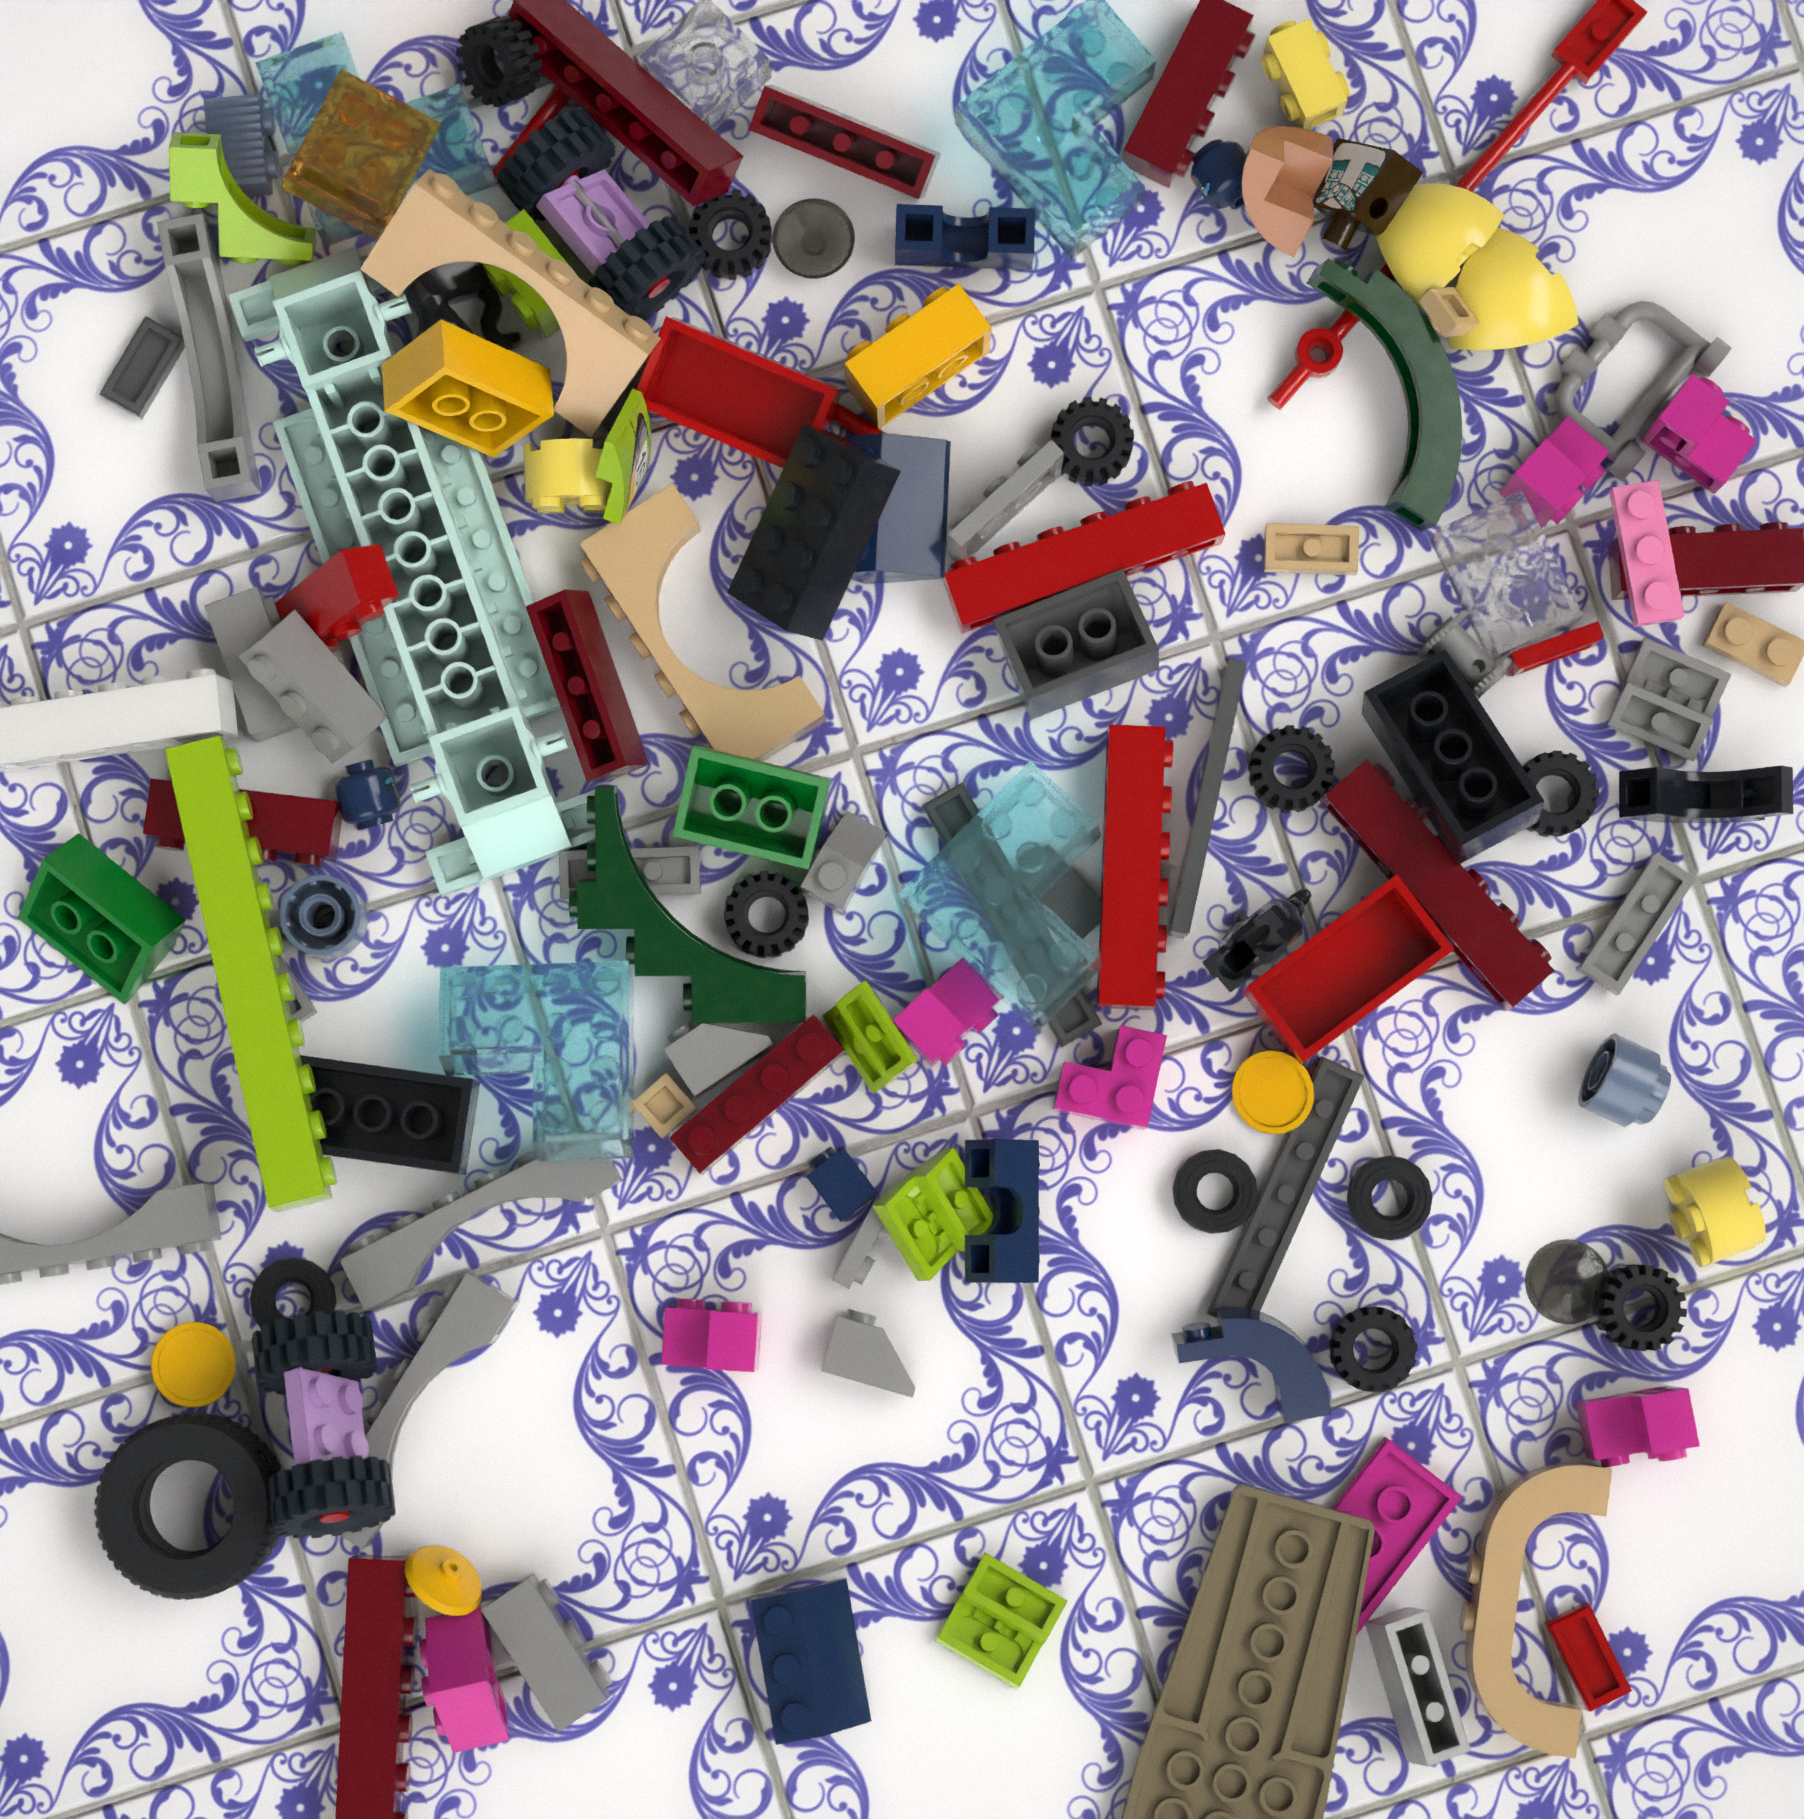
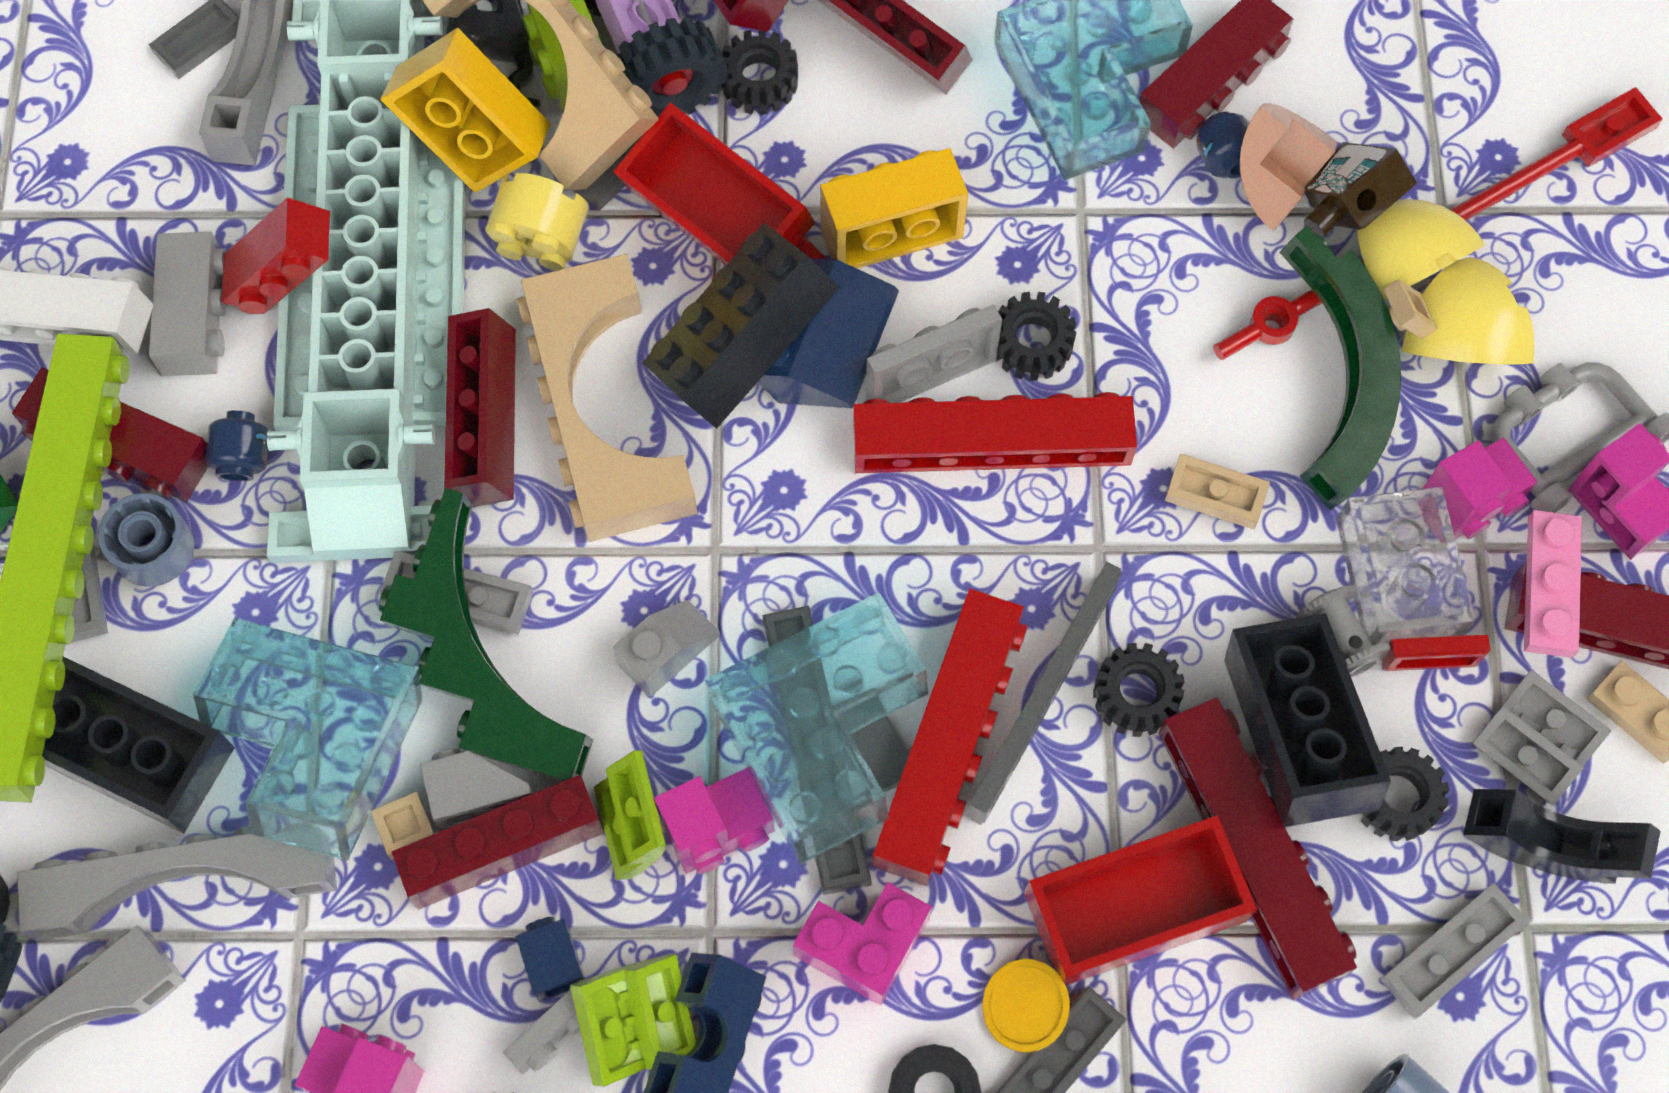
camera: 15 degrees right, 15 degrees down
light grey brick [239,610,388,764] -> none
lime slope [595,389,651,525] -> none
green slope [672,745,831,870] -> none
black tyre [724,871,809,958] -> none
clear smoke piece [773,198,855,279] -> none
dark blue arch [895,204,1036,270] -> none
dark grey slope [993,569,1159,720] -> none
black animal [1202,889,1312,993] -> none
light yellow brick [1261,19,1350,130] -> none

